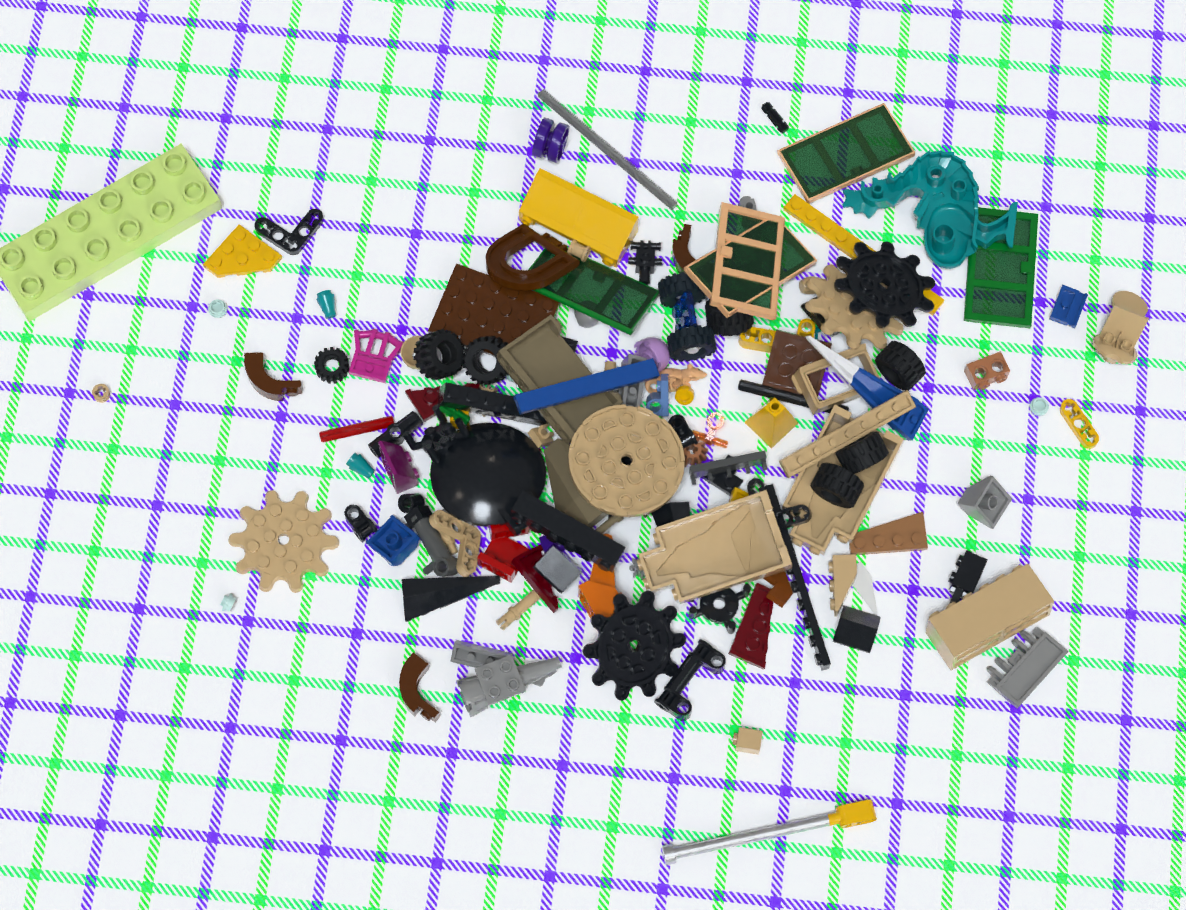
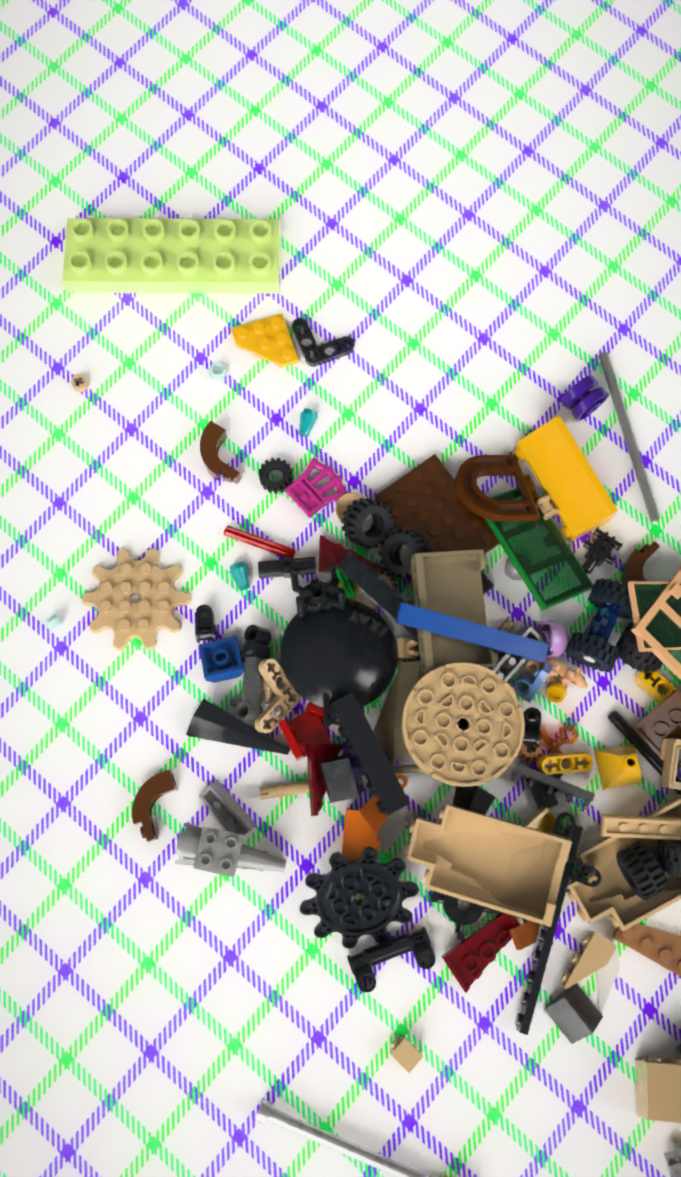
camera: 35 degrees right, 5 degrees up
magenta slope [378,441,420,494] -> none
none -> yellow beam [537,752,593,775]

